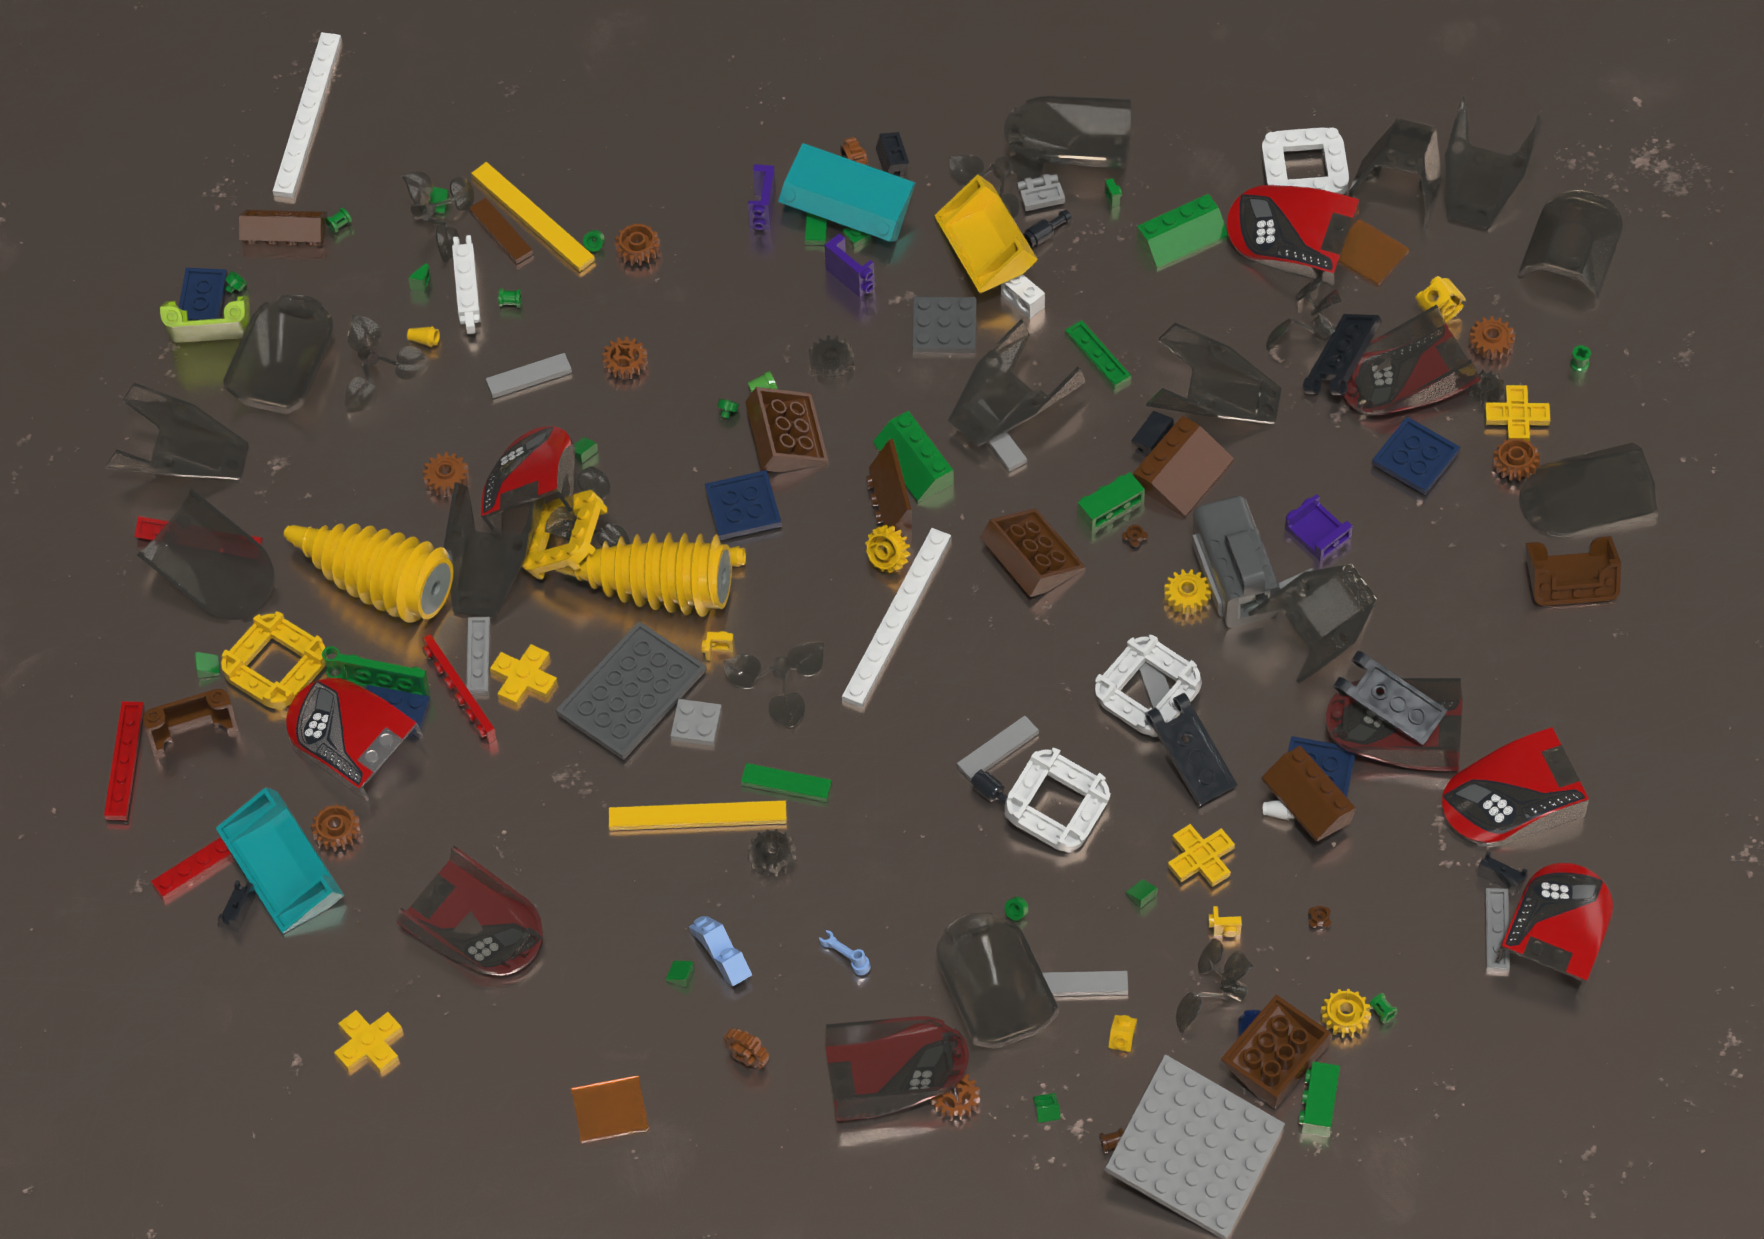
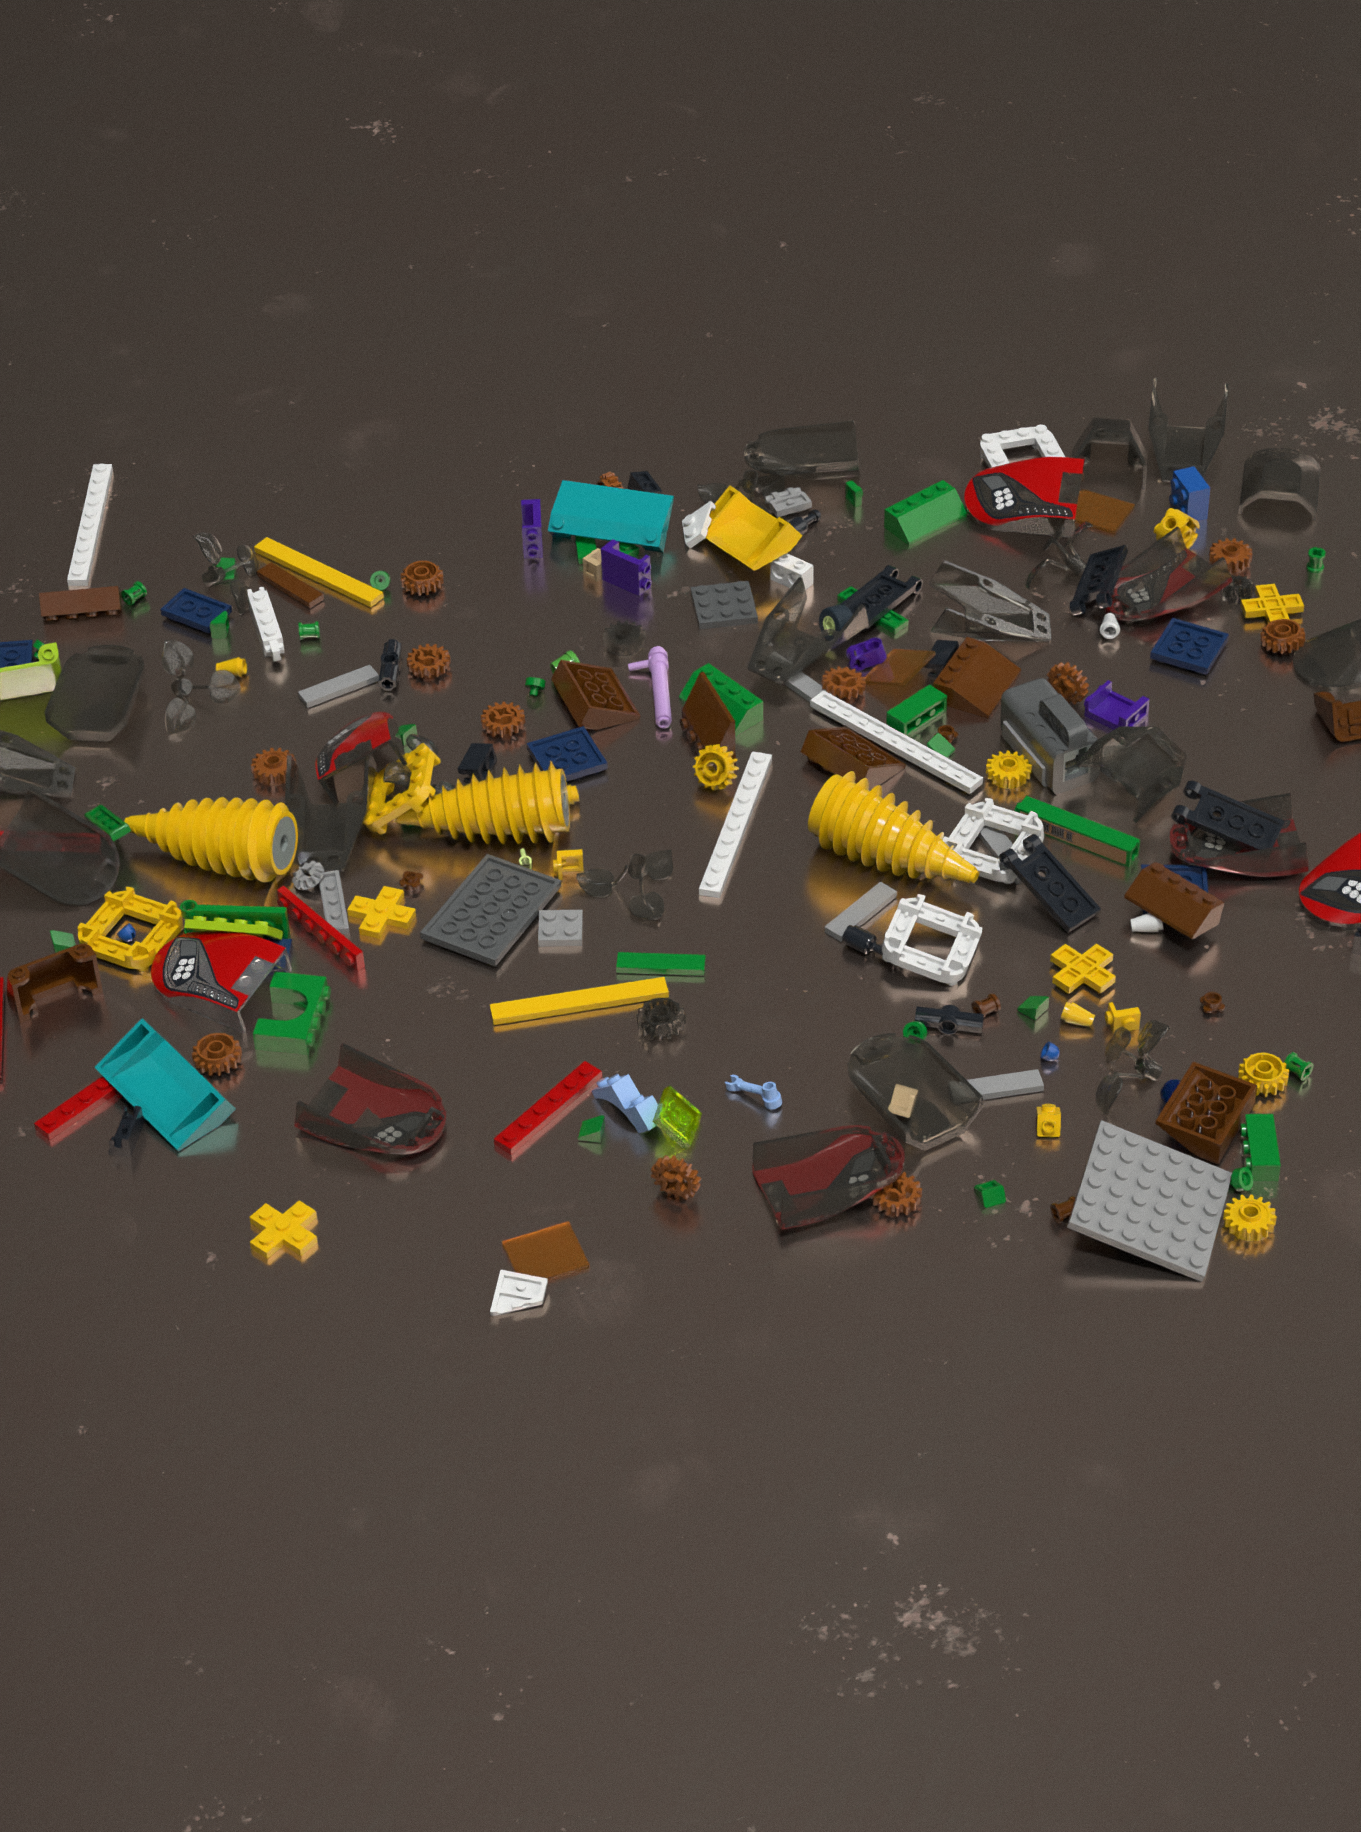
camera: 10 degrees left, 15 degrees down
none -> green tile [84,804,131,842]
none -> blue hinge [117,923,136,942]
none -> dark blue plate [160,588,232,633]
none -> lime wing [184,916,283,940]
none -> green arch [253,972,331,1055]
none -> light grey gear [292,860,324,891]
none -> black piece [378,639,402,691]
none -> reddish brown plate [399,871,423,891]
none -> black hinge [457,743,497,784]
none -> dark orange gear [481,701,525,737]
none -> white wing [490,1270,548,1316]
none -> red plate [494,1061,602,1155]
none -> yellowish green hand [519,848,532,869]
none -> tan panel [583,548,602,582]
none -> lavender cylinder [628,646,672,728]
none -> clear neon green plate [652,1086,702,1149]
none -> white wing [682,501,716,548]
none -> yellow cone [808,771,979,883]
none -> white plate [810,690,983,794]
none -> black wheel [819,604,855,643]
none -> dark orange gear [822,666,866,700]
none -> black hinge [841,565,923,629]
none -> dark purple piece [846,638,887,671]
none -> clear orange piece [865,649,936,686]
none -> tan panel [887,1084,919,1118]
none -> black piece [915,1005,984,1035]
none -> green slope [927,733,955,758]
none -> reddish brown bush [971,993,1001,1017]
none -> green brick [1014,796,1140,867]
none -> blue hinge [1040,1042,1060,1062]
none -> dark orange gear [1047,662,1089,705]
none -> yellow cone [1060,1002,1095,1028]
none -> white cone [1100,613,1120,639]
none -> blue brick [1169,466,1210,521]
none -> yellow gear [1223,1194,1277,1241]
none -> green tile [1230,1167,1253,1192]

